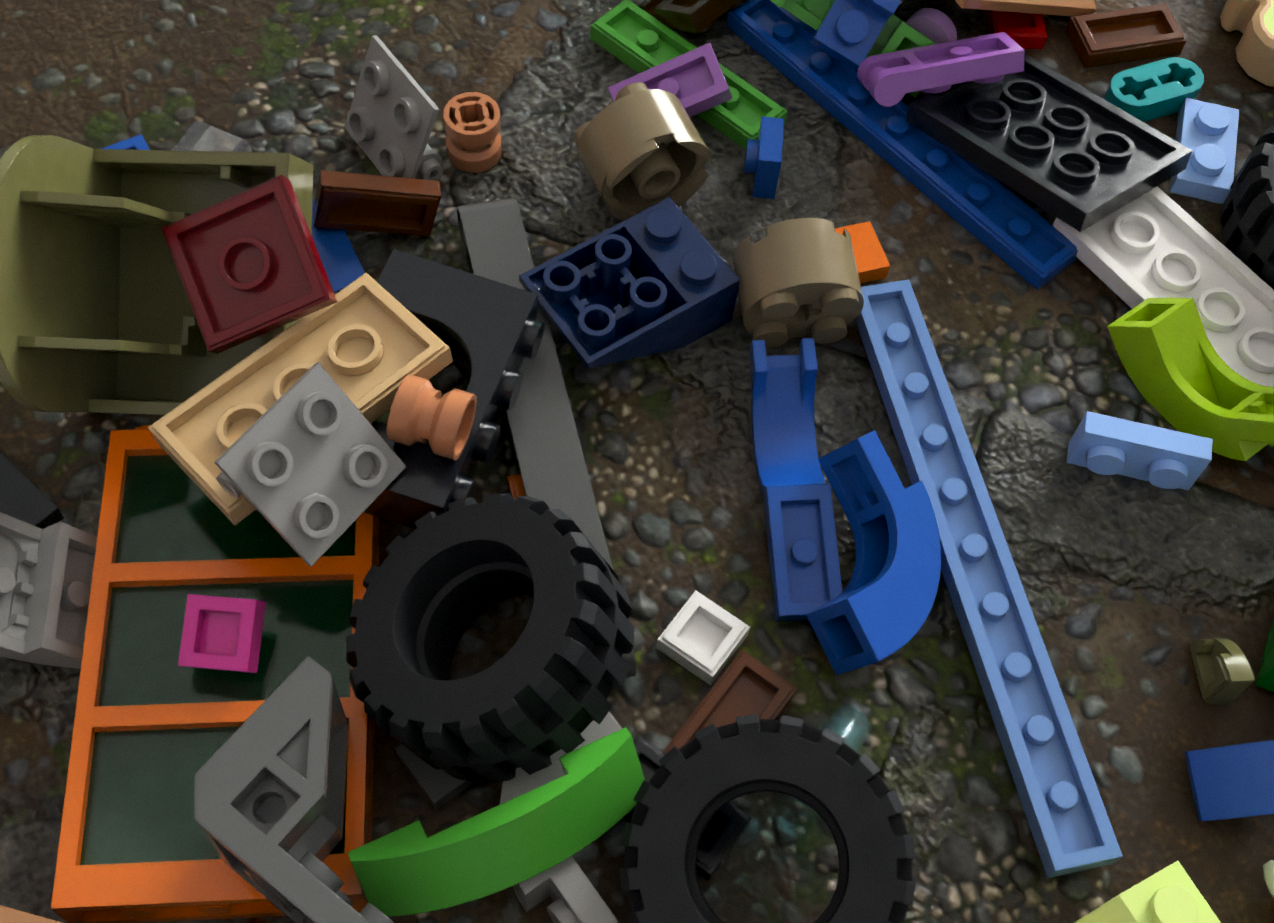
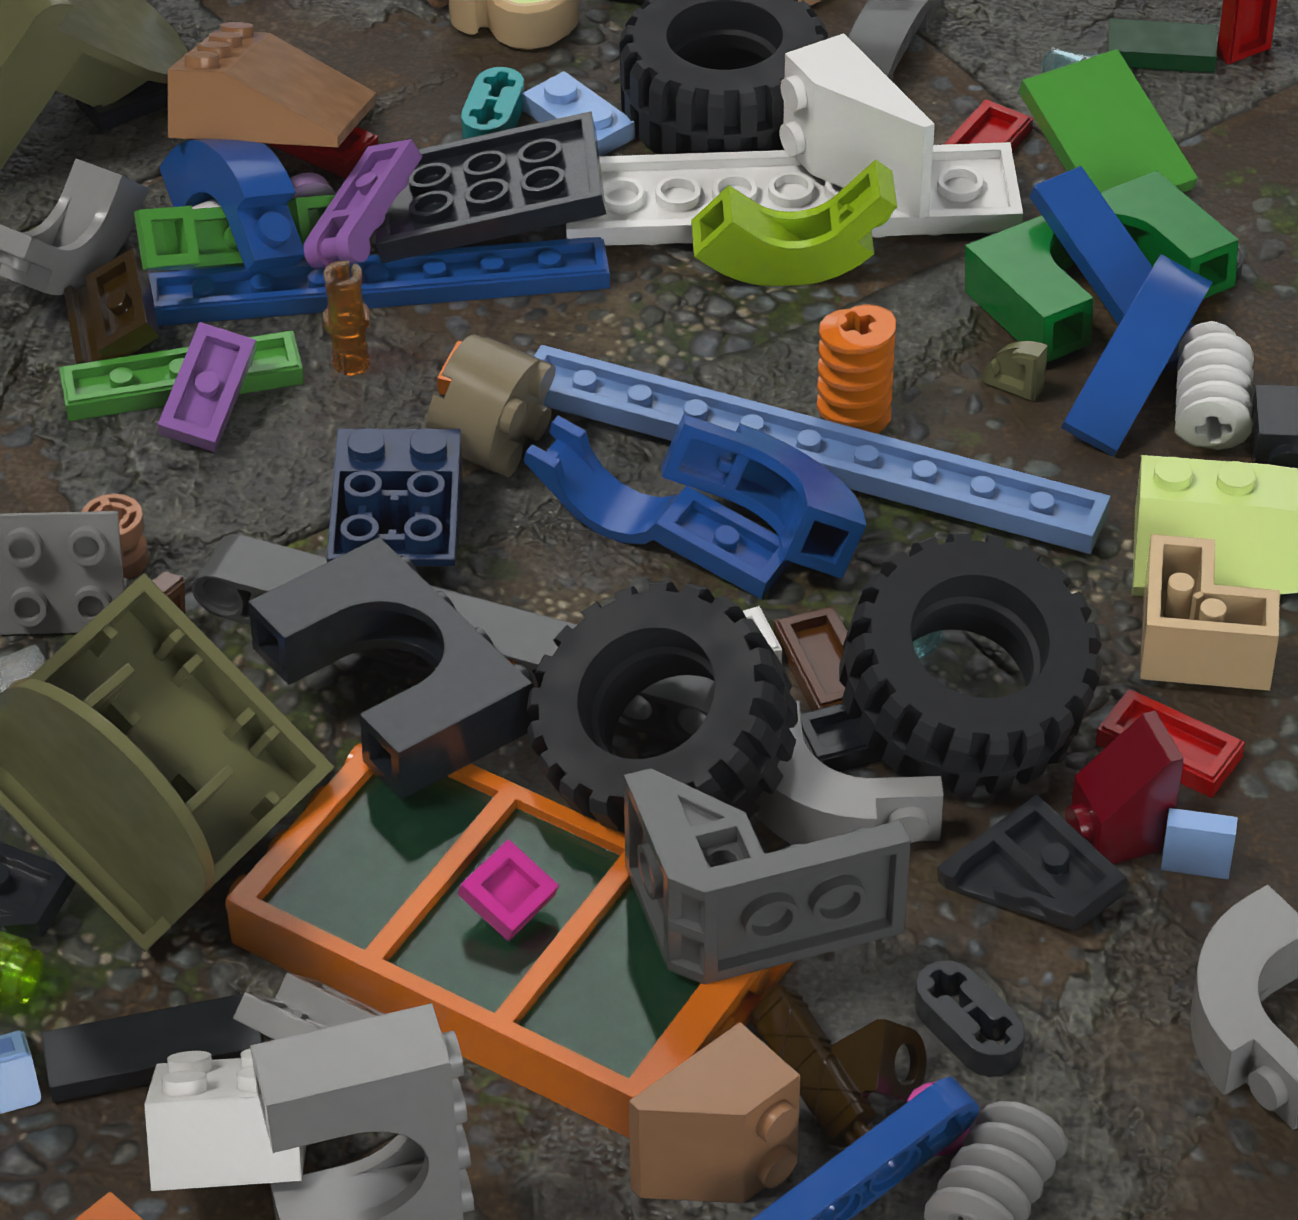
camera: 50 degrees left, 15 degrees down
tan tile [148,273,453,526] -> none
dark red tile [161,175,337,354] -> none
light grey hinge [214,363,406,567] -> none
bright green slope [347,727,645,917] -> none
nougat wheel [386,374,477,461] -> none
dark tan brick [574,82,711,221] -> none
blue plate [744,116,784,199] -> none
reddish brown tile [1066,3,1187,68] -> none
light blue plate [1066,411,1213,490] -> none
none -> clear orange pin [323,260,371,376]
none -> orange piece [817,304,896,434]

